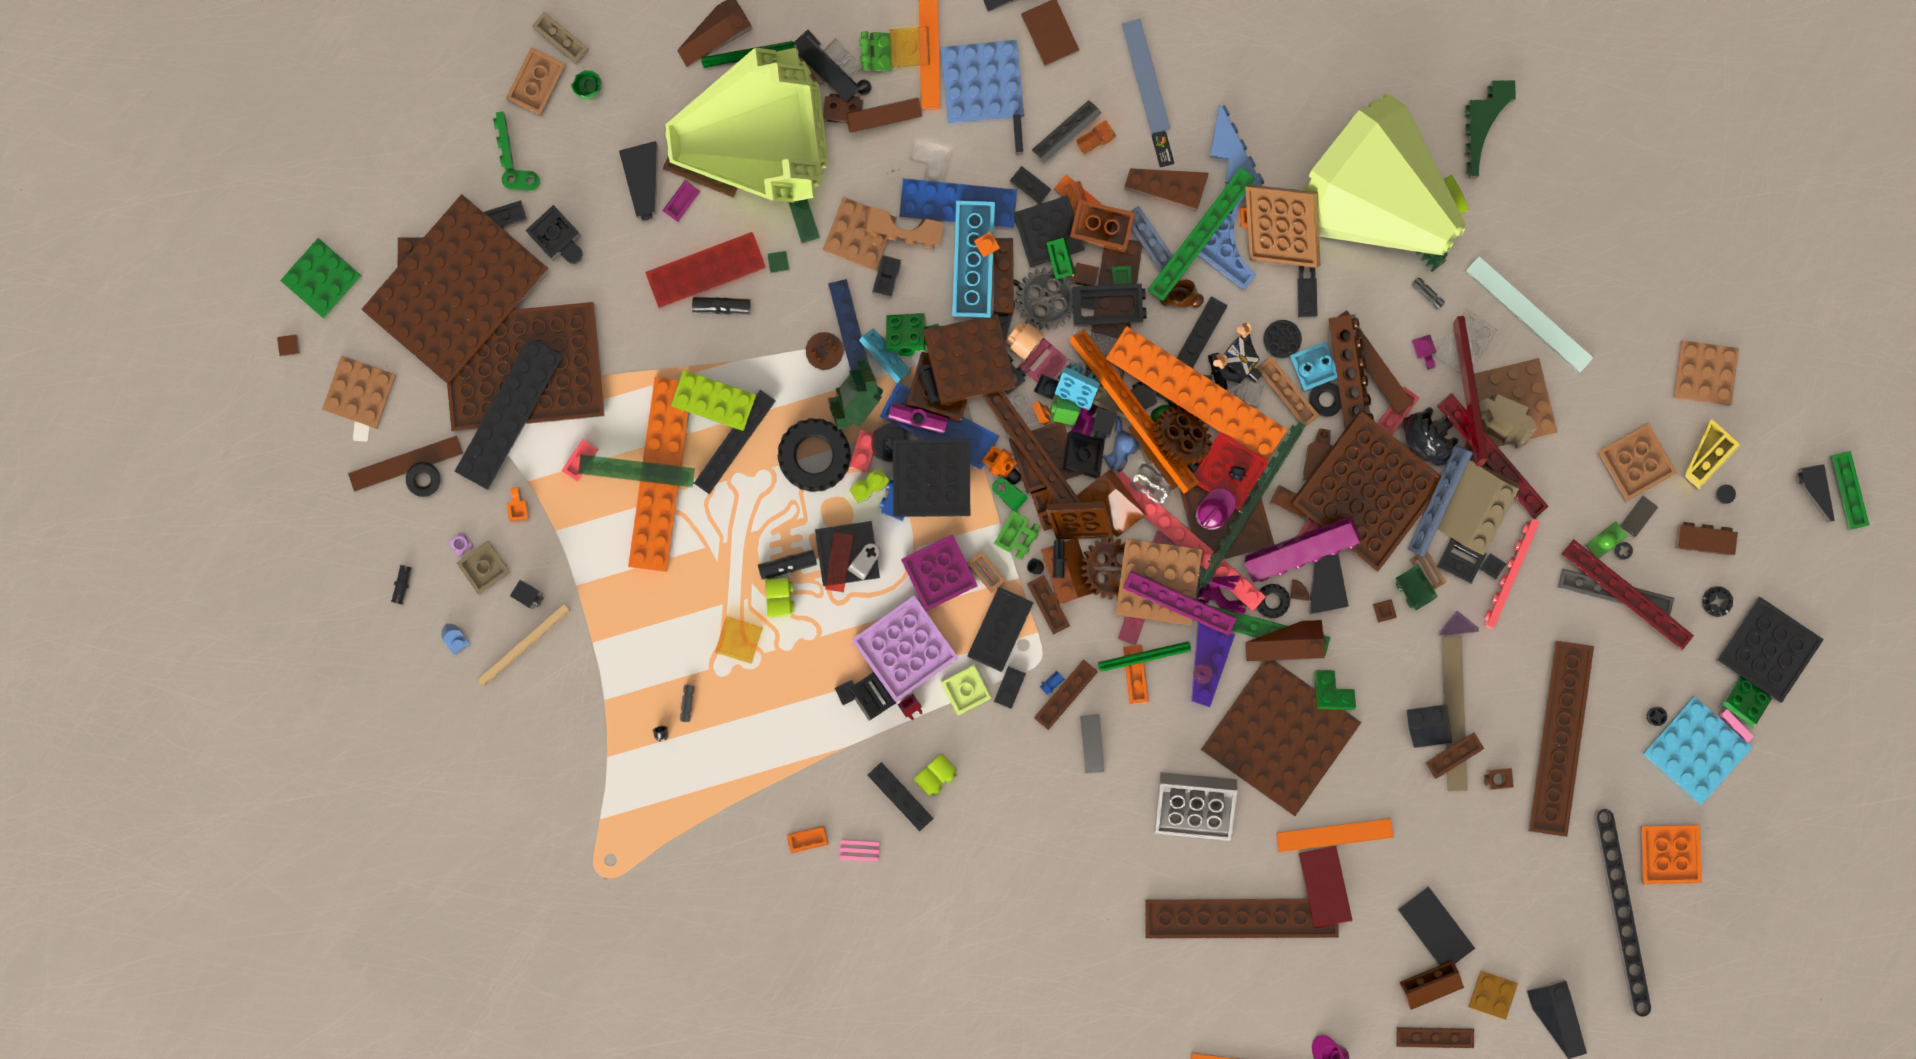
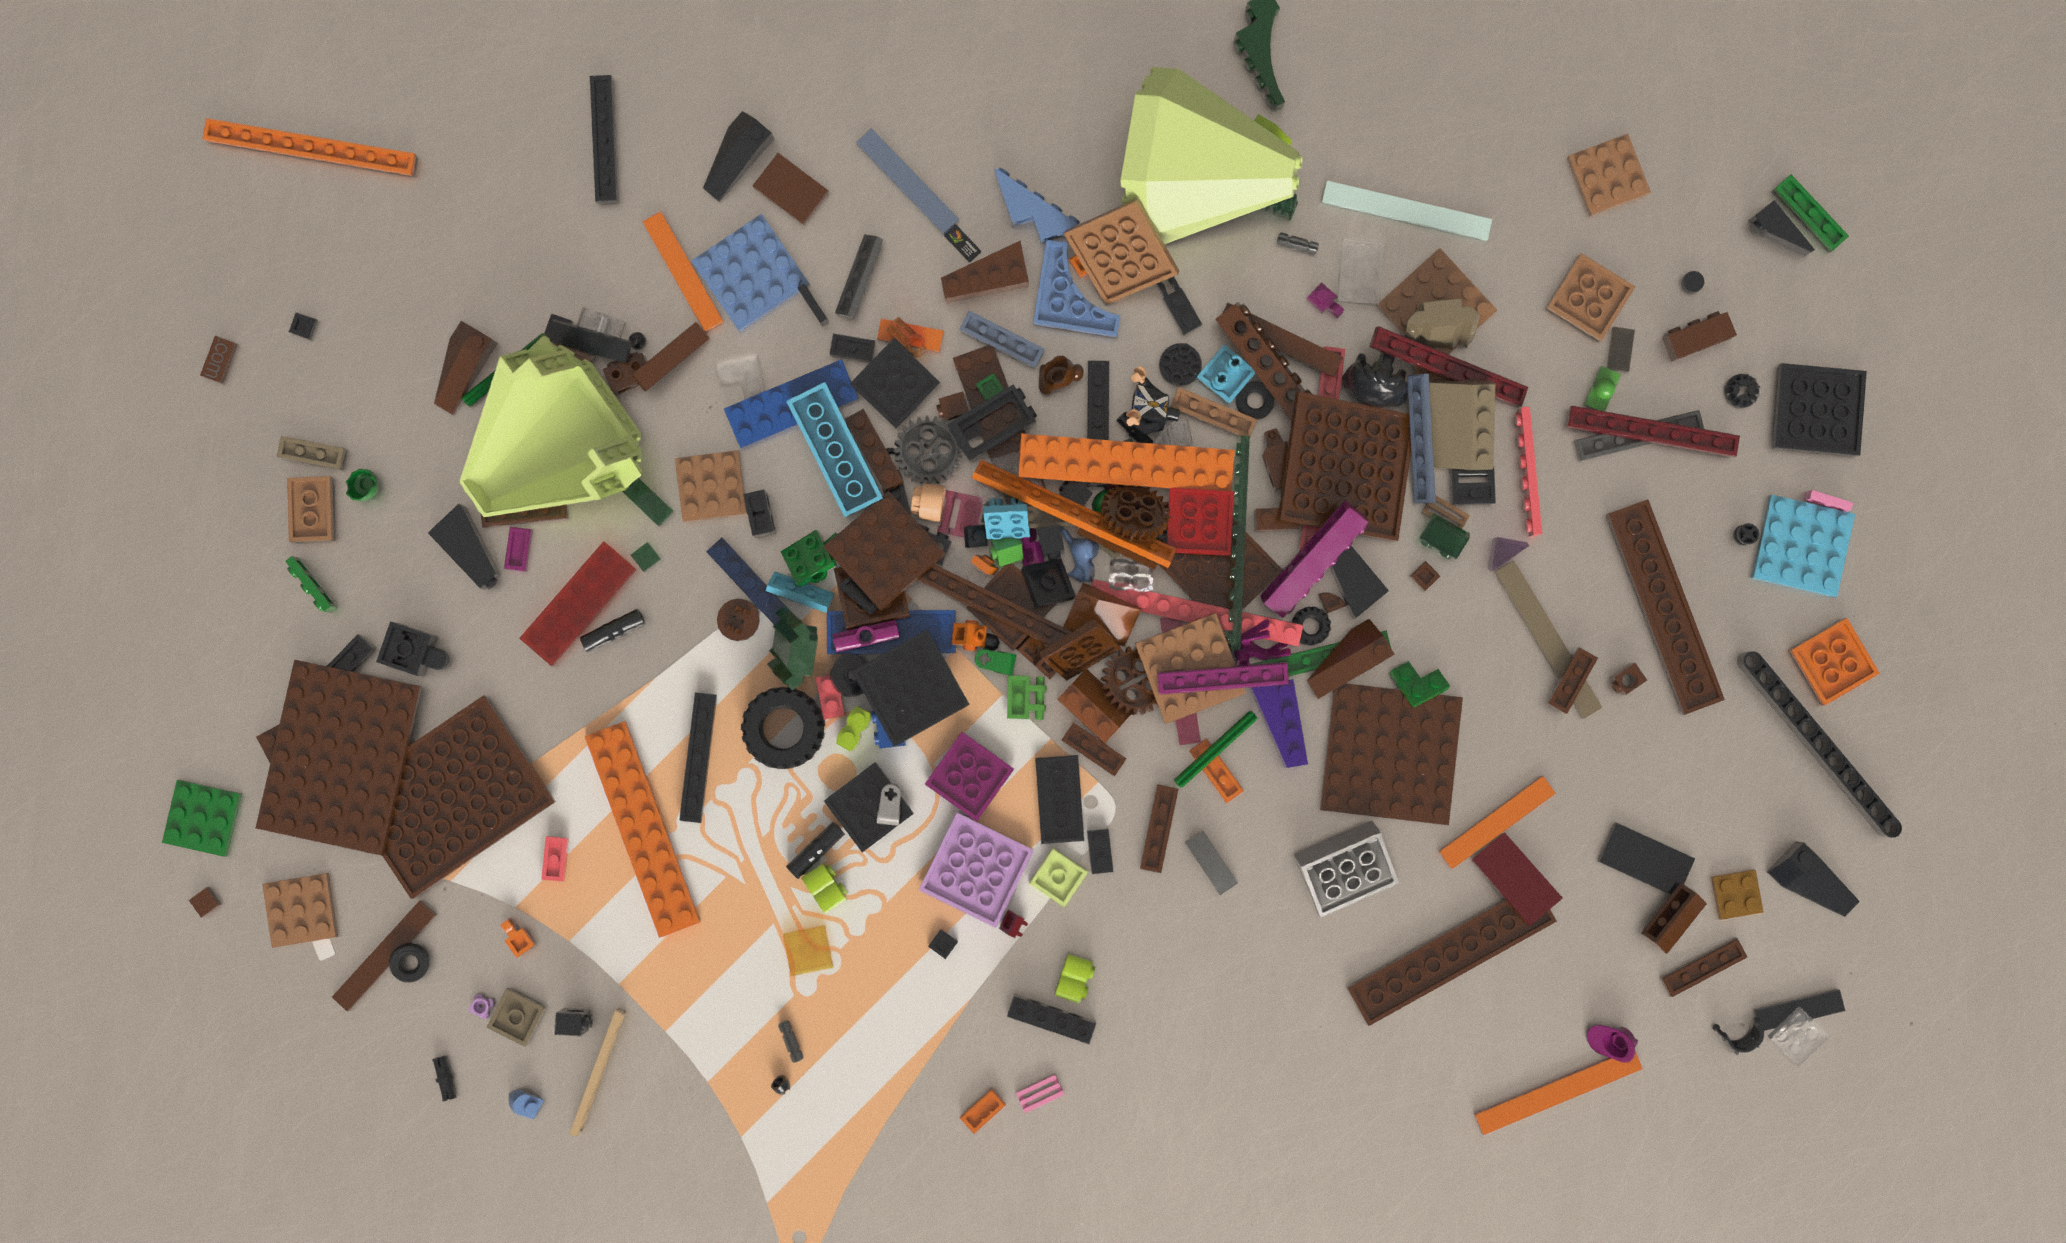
camera: 30 degrees left, 0 degrees up
black plate [454,338,563,490] -> none
green plate [502,170,540,191] -> none
clear green plate [578,455,695,488] -> none
lime plate [671,370,756,431] -> none
clear red tile [825,532,854,593] -> none
black plate [848,672,897,721] -> none
bright green plate [859,31,892,72] -> none
medium nougat arch [863,207,944,249] -> none
clear yellow tile [890,26,930,68] -> none
medium nougat tile [967,551,1006,592] -> none
orange plate [974,231,1000,258] -> none
black hinge [1027,558,1044,574] -> none
blue pin [1040,671,1065,695] -> none
green plate [1046,237,1076,279] -> none
black axle [1051,540,1066,578] -> none
dark orange slope [1070,199,1135,253] -> none
clear orange piece [1076,120,1116,155] -> none
green plate [1148,167,1256,301] -> none
clear pink tile [1193,664,1213,684] -> none
magenta piece [1196,488,1235,531] -> none
black plate [1228,466,1247,481] -> none
black slope [1407,705,1453,748] -> none
dark red tile [1453,316,1488,466] -> none
black plate [1479,553,1506,580] -> none
black bush [1615,542,1633,559] -> none
light yellow wedge [1685,419,1740,490] -> none
green plate [1722,676,1772,727] -> none

